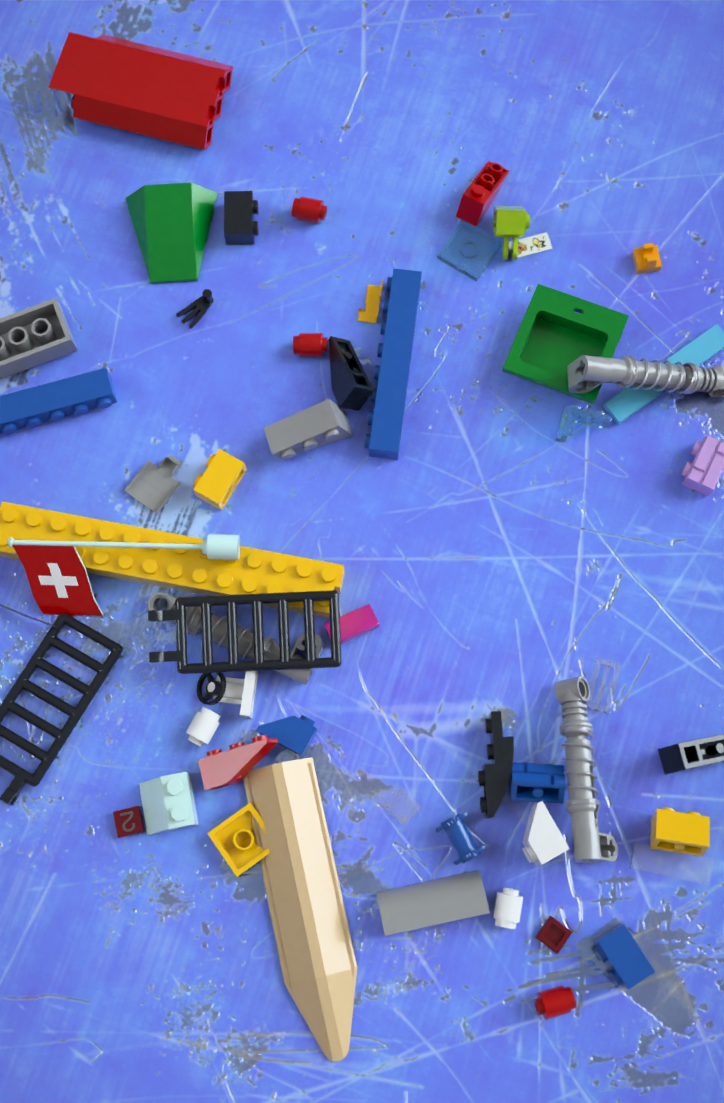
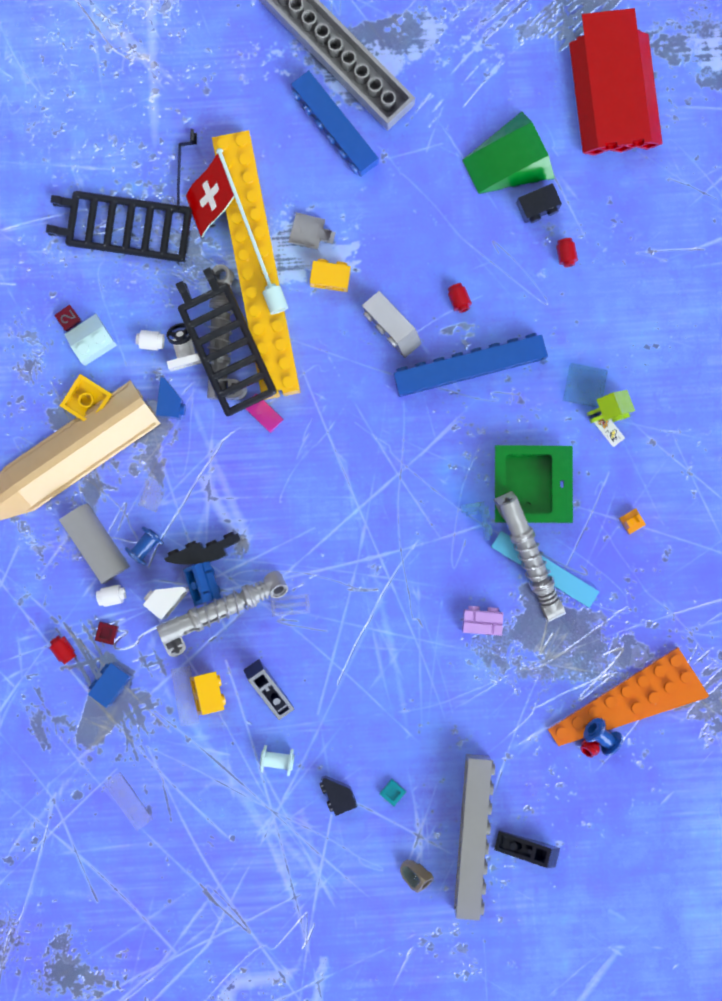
camera: 70 degrees right, 10 degrees up
black piece [176,289,213,329] -> none
slope [198,735,278,790] -> none
black slope [328,336,374,411] -> none
yellow piece [358,280,383,324] -> none
red slope [455,161,509,226] -> none

